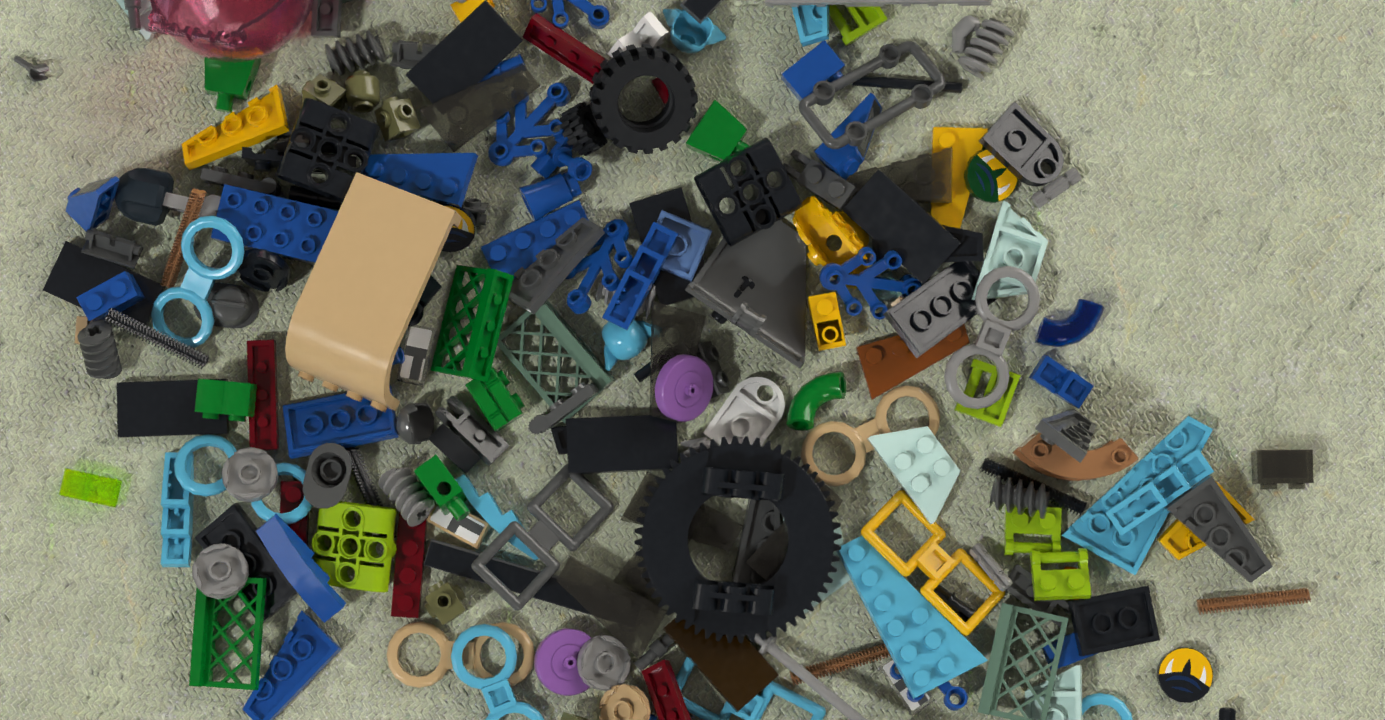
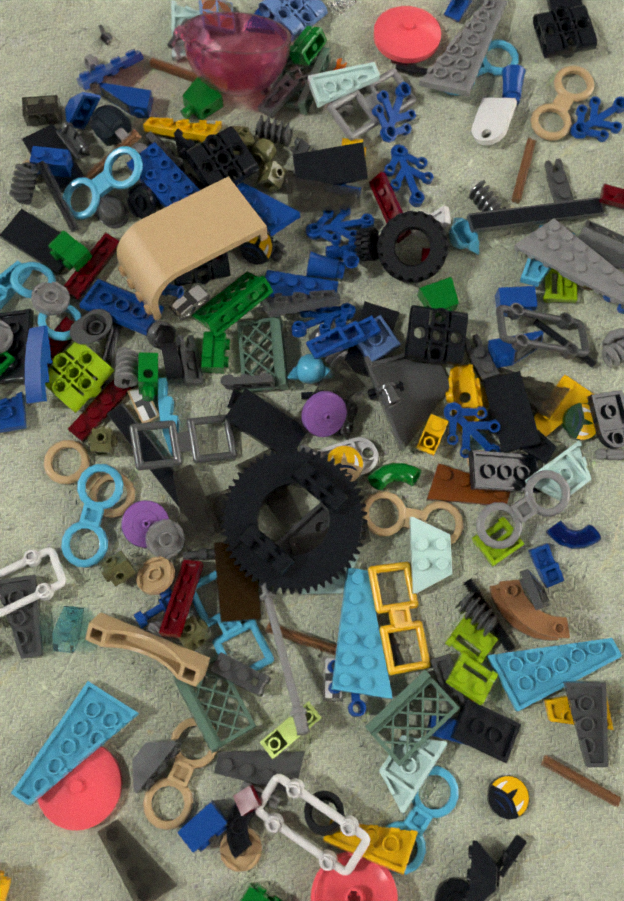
camera: 20 degrees right, 10 degrees down
light grey axle [970,543,1013,592] -> none
medium azure slope [1105,448,1214,536] -> none
none -> clear smoke brick [22,95,62,127]
none -> blue wing [76,49,144,91]
none -> light grey plate [84,54,99,71]
none -> blue slope [99,82,154,119]
none -> medium nougat axle [149,57,216,88]
none -> tile [328,445,364,482]

